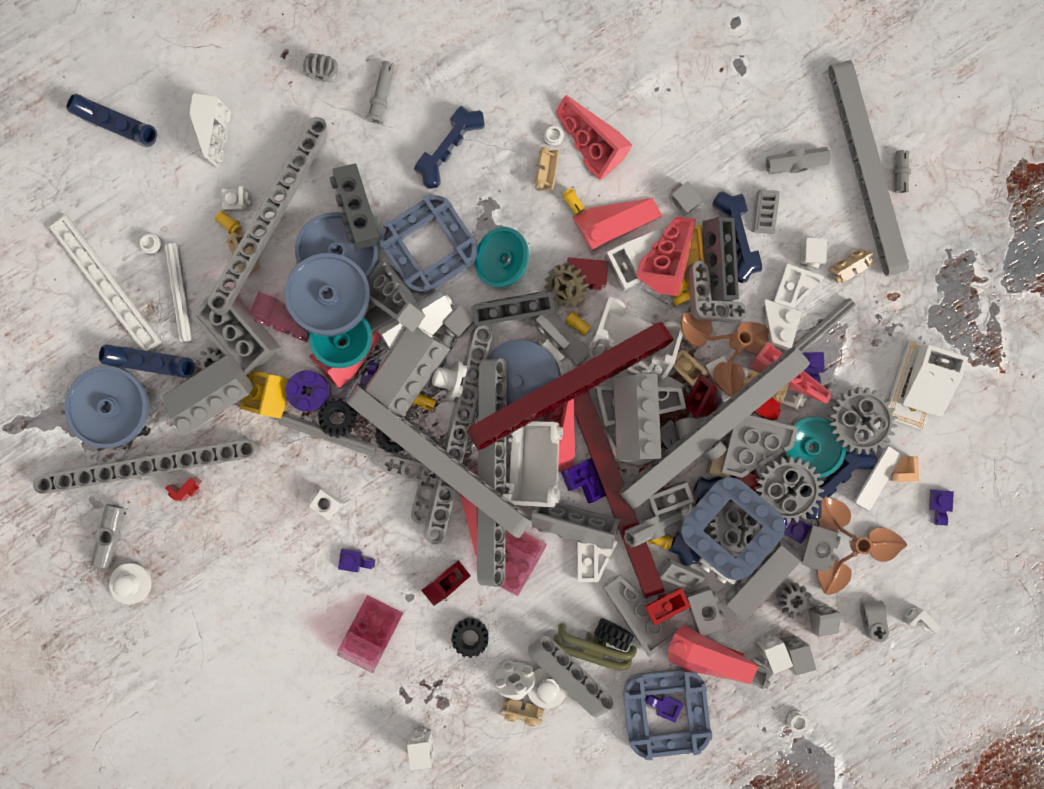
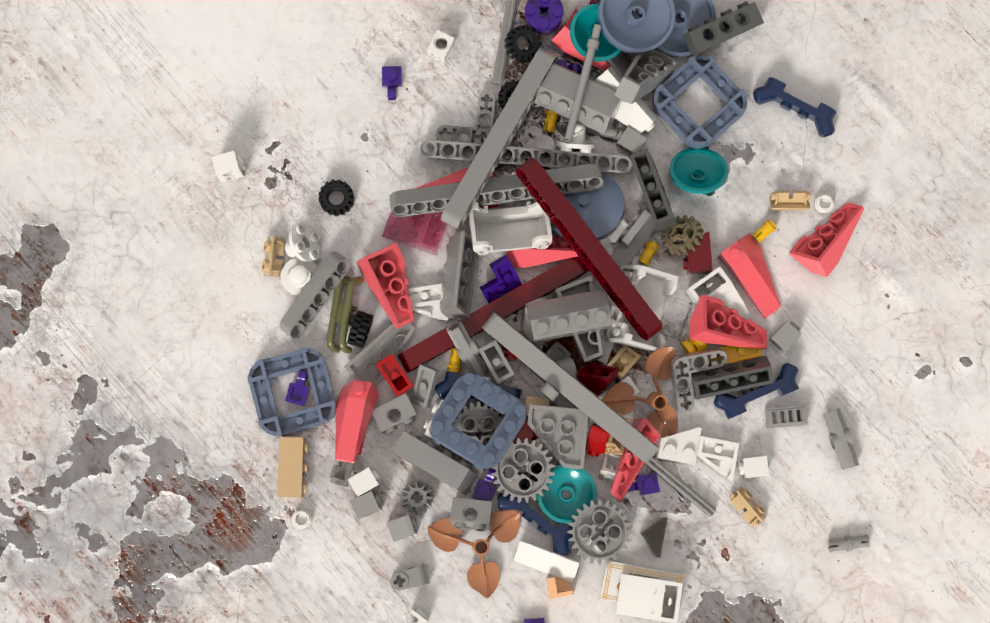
camera: 80 degrees right, 5 degrees down
clear pink slope [337,595,403,673] -> none
light grey pin [365,61,395,124] -> none
dark red slope [421,560,471,606] -> none
light grey beam [828,60,909,276] -> none
none -> tan brick [278,437,309,498]
none -> coral wedge [357,243,414,329]
none -> light grey bar [564,24,602,140]
none -> clear smoke slope [639,517,668,557]

